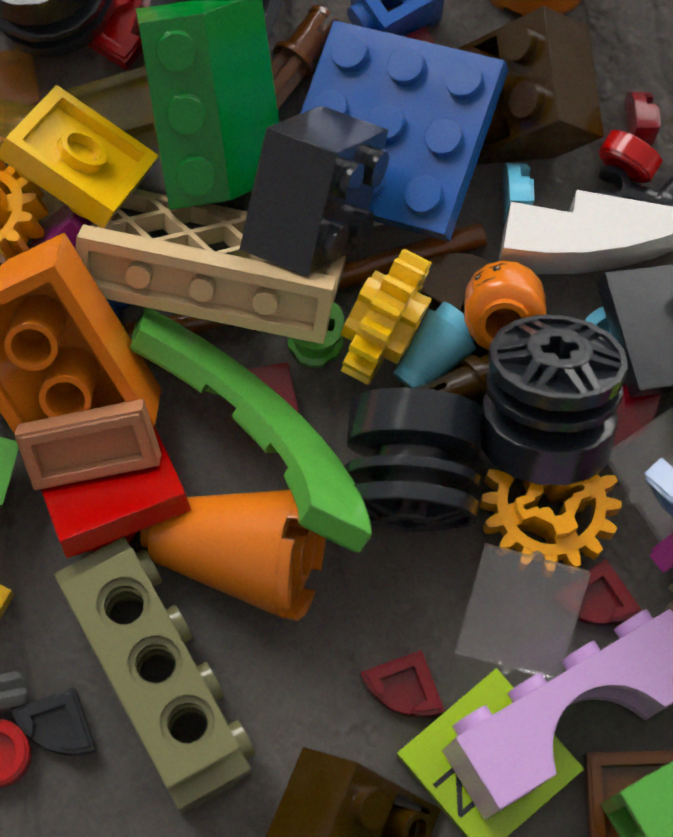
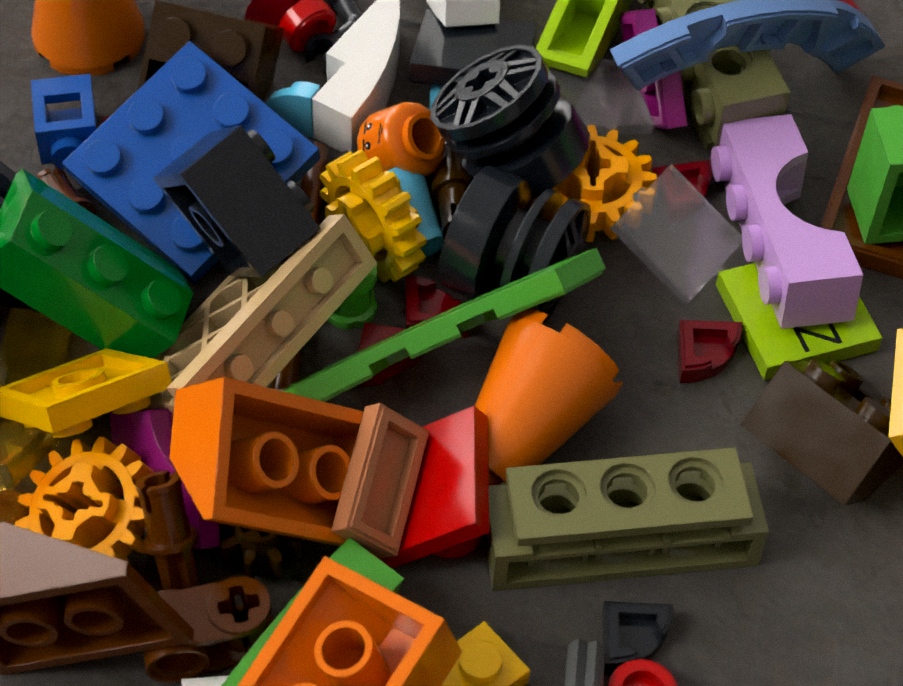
camera: 65 degrees left, 20 degrees down
none -> dark red tile [405,275,469,338]

